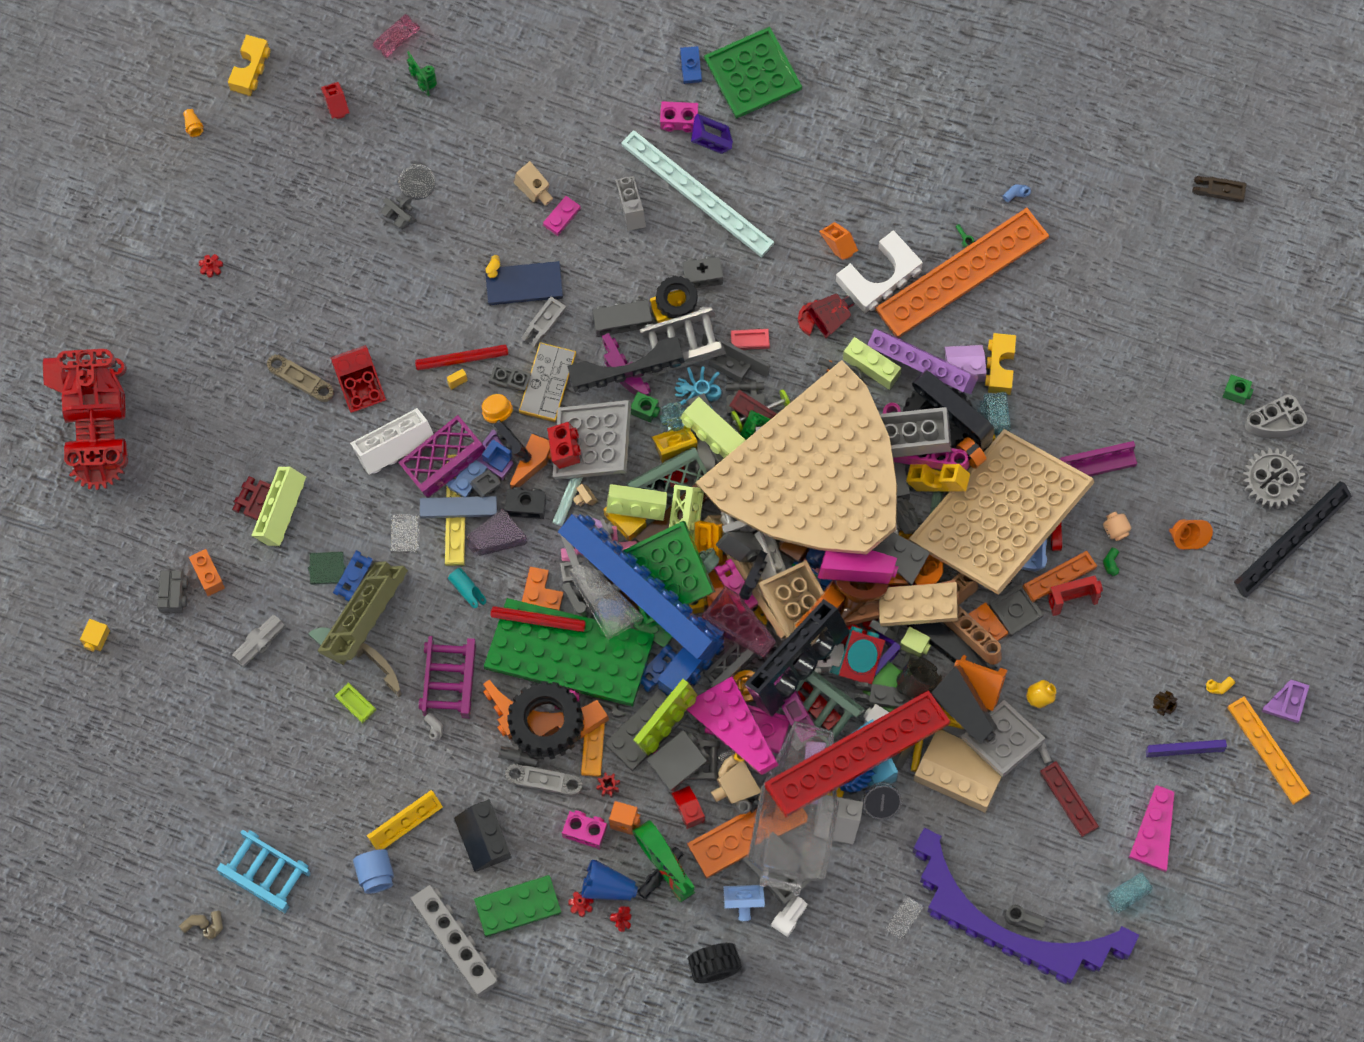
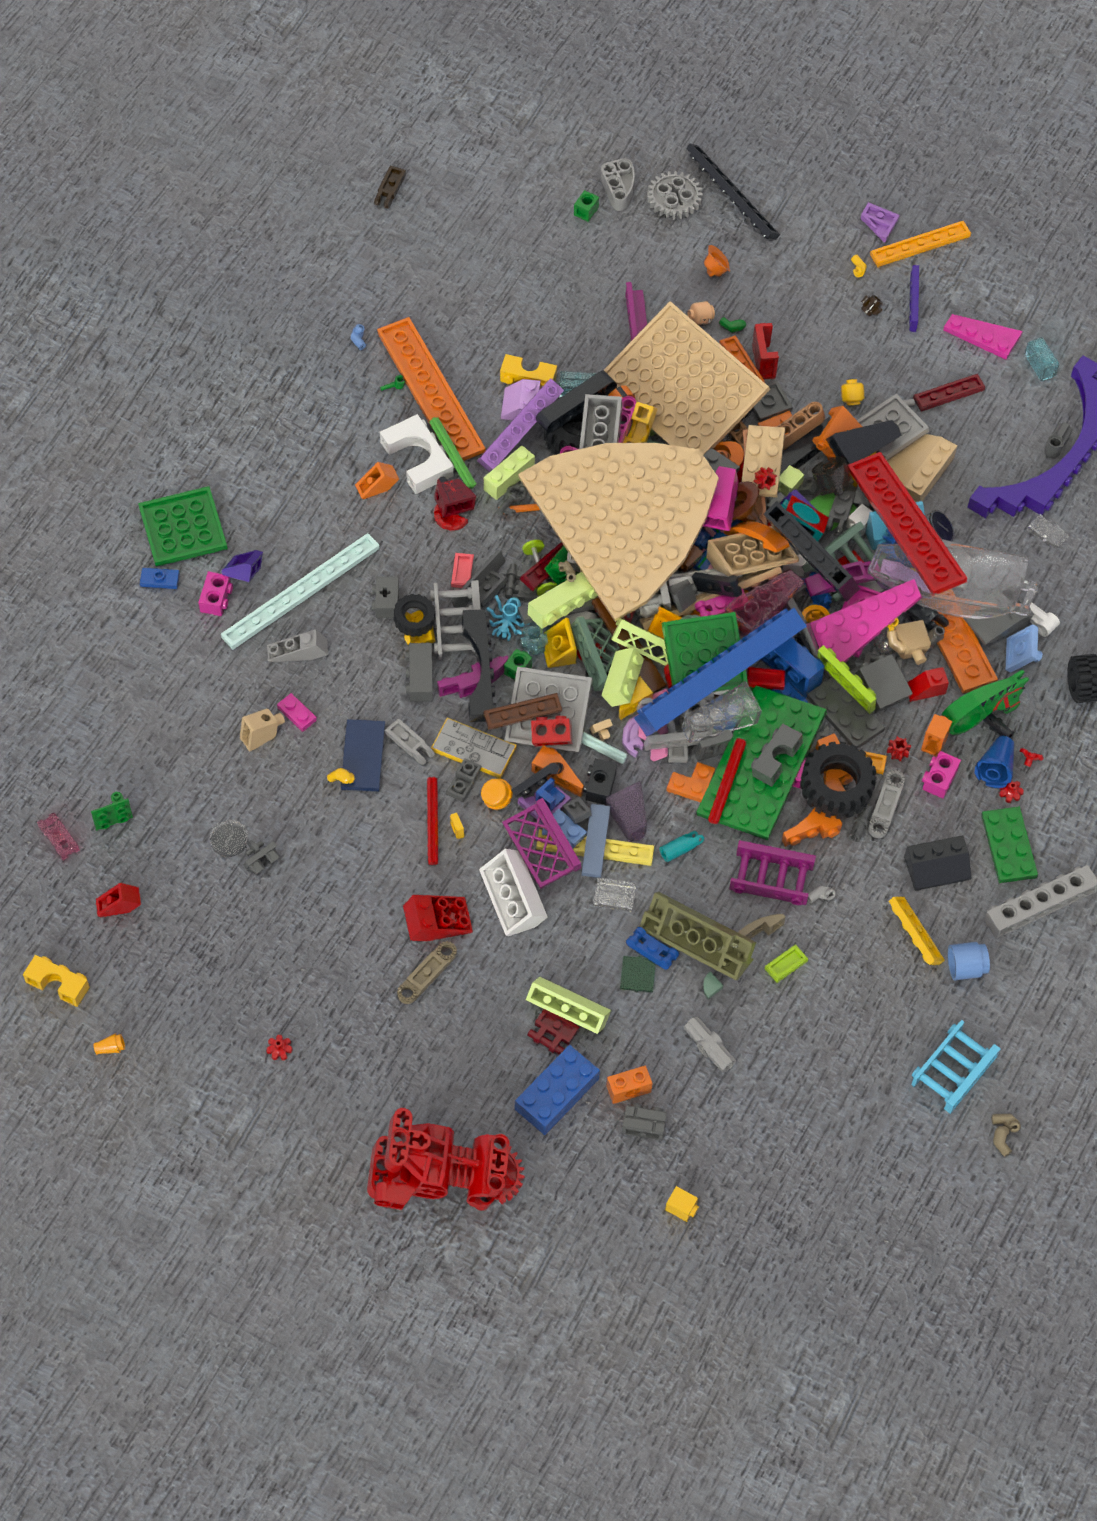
camera: 85 degrees left, 10 degrees down
none -> bright green axle [430,417,476,489]
none -> reddish brown tile [483,693,562,730]
none -> blue brick [515,1045,600,1135]
none -> dark tan arm [558,561,576,582]
none -> red tile [746,667,785,690]
none -> dark grey arch [751,724,803,787]
none -> red gear [753,467,777,490]
none -> dark grey slope [799,622,819,658]

